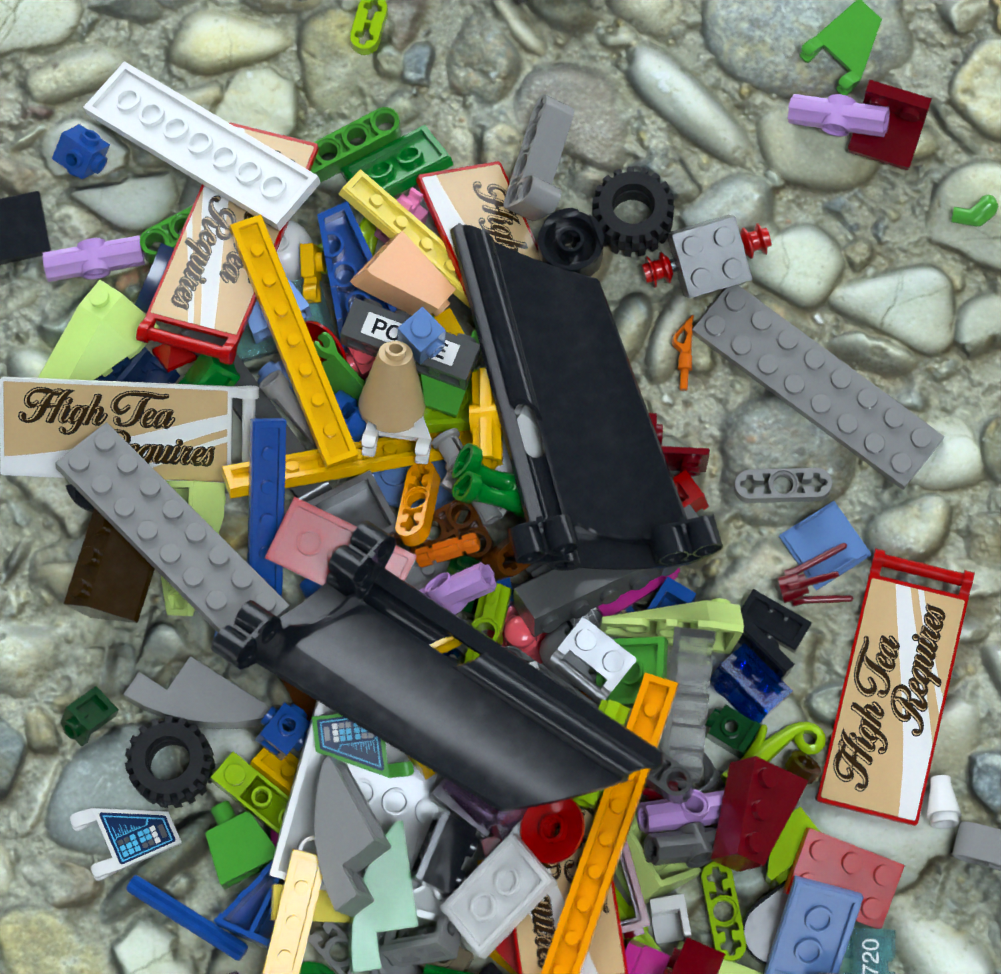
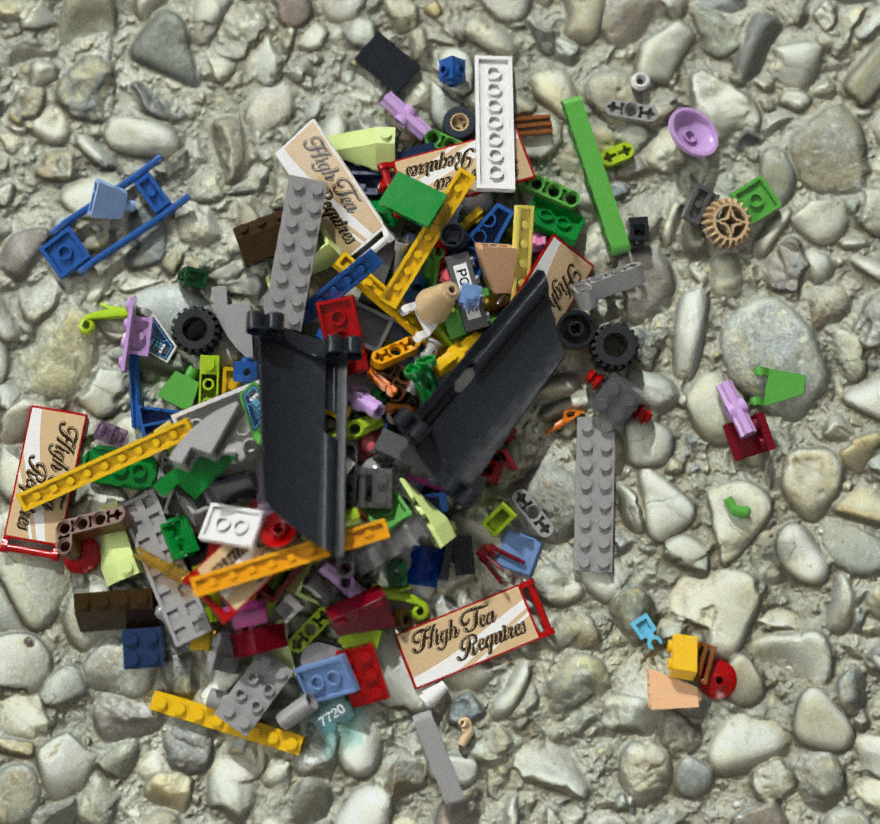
camera: 50 degrees right, 10 degrees up
none -> lime plant [78,302,140,335]
none -> lavender bracket [118,295,154,373]
none -> green tile [378,171,448,230]
none -> black wheel [440,222,471,253]
none -> black wheel [442,106,475,142]
none -> lime slope [481,502,517,537]
none -> dark brown arm [484,293,510,316]
none -> dark orange tile [514,114,553,137]
none -> bright green beam [561,95,631,257]
none -> black brick [626,216,650,246]

